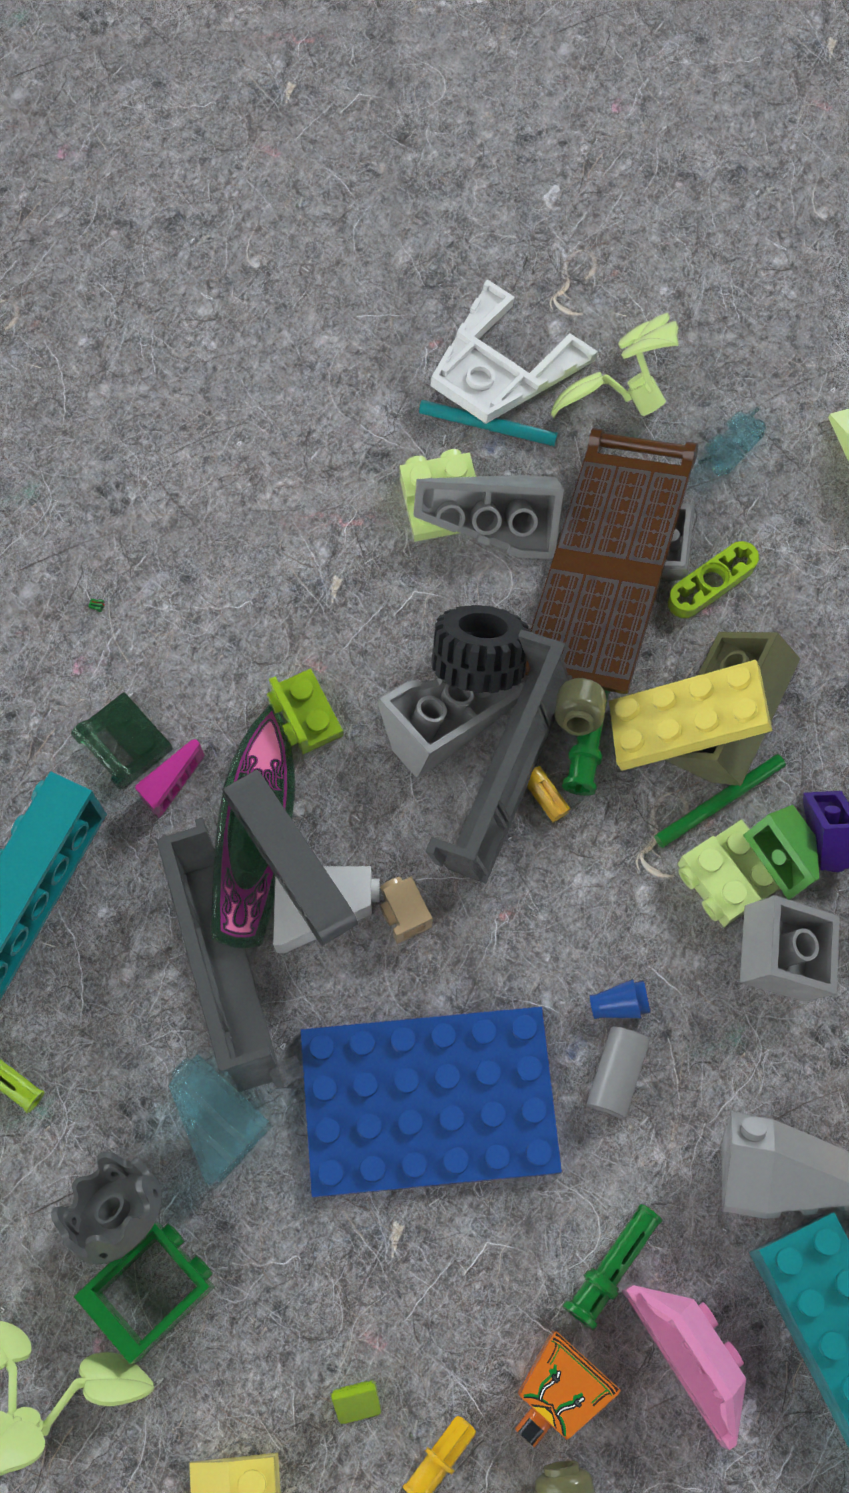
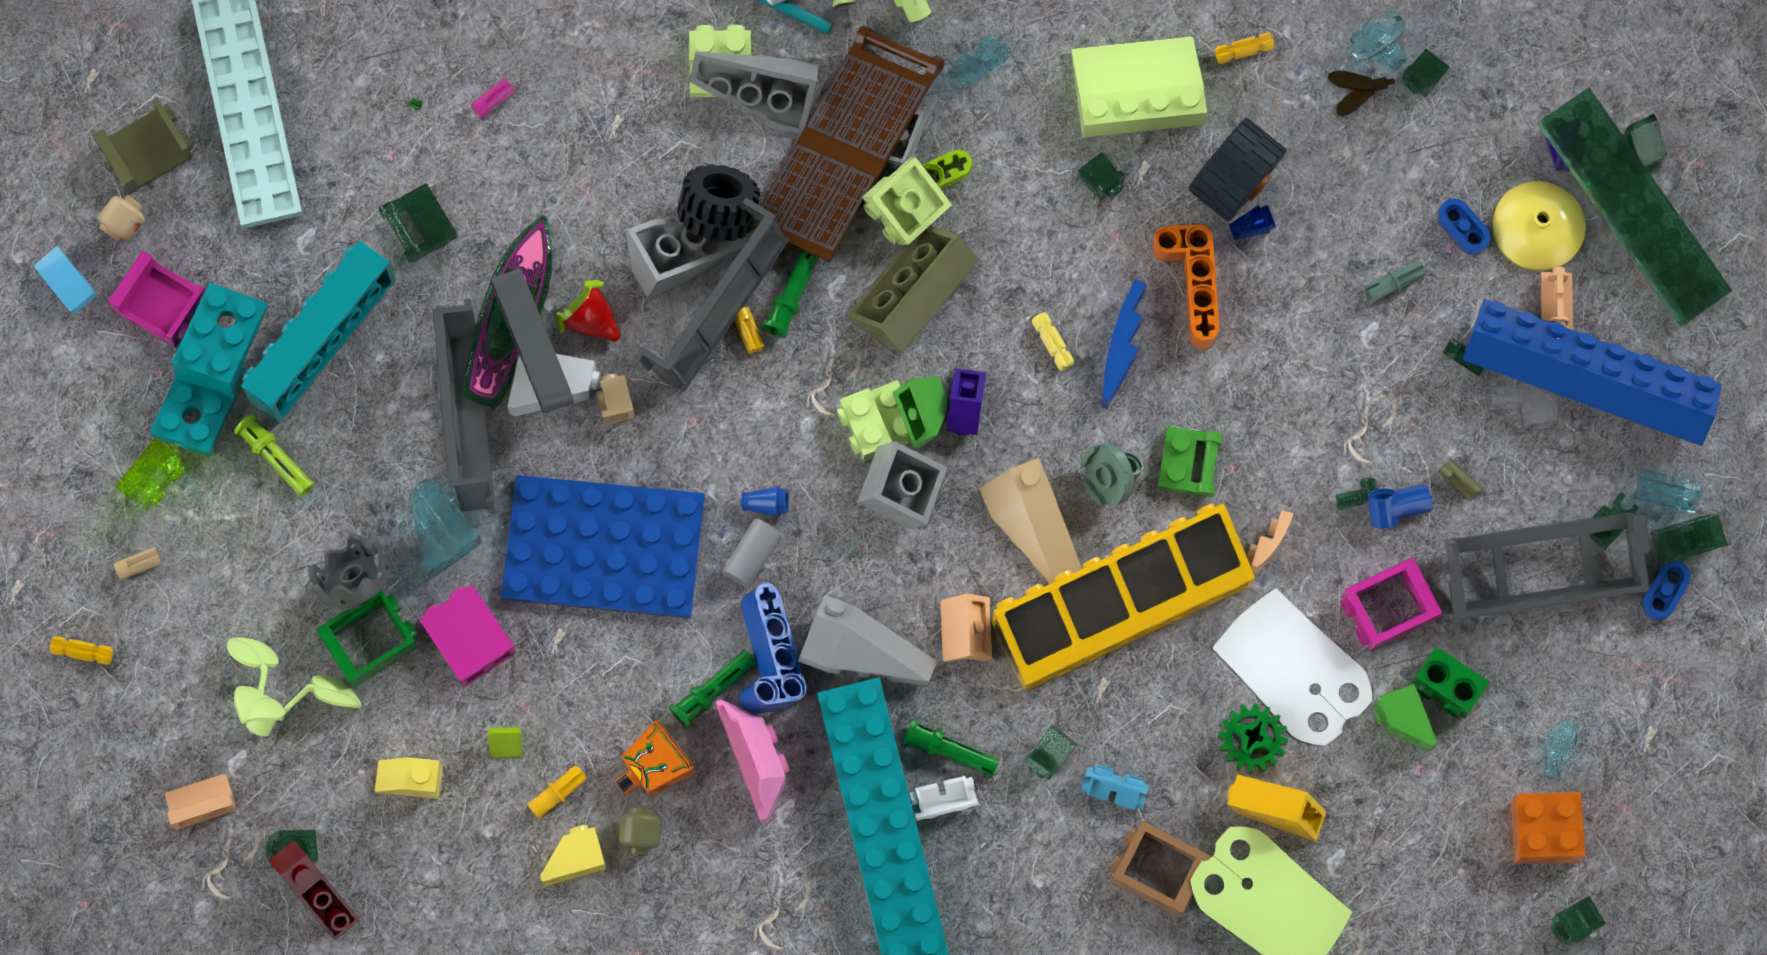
camera: 10 degrees right, 5 degrees up
dark pink slope [135,739,205,818] -> none
lime bracket [266,668,344,755] -> none
olive head [555,678,606,736] -> none
light yellow plate [609,660,772,771] -> none
green bar [654,754,786,848] -> none
none -> dark pink panel [419,585,517,688]
none -> dark pink piece [471,78,515,119]
none -> red hat [556,280,621,342]
none -> blue beam [739,583,807,714]
none -> yellowish green plate [862,157,952,245]

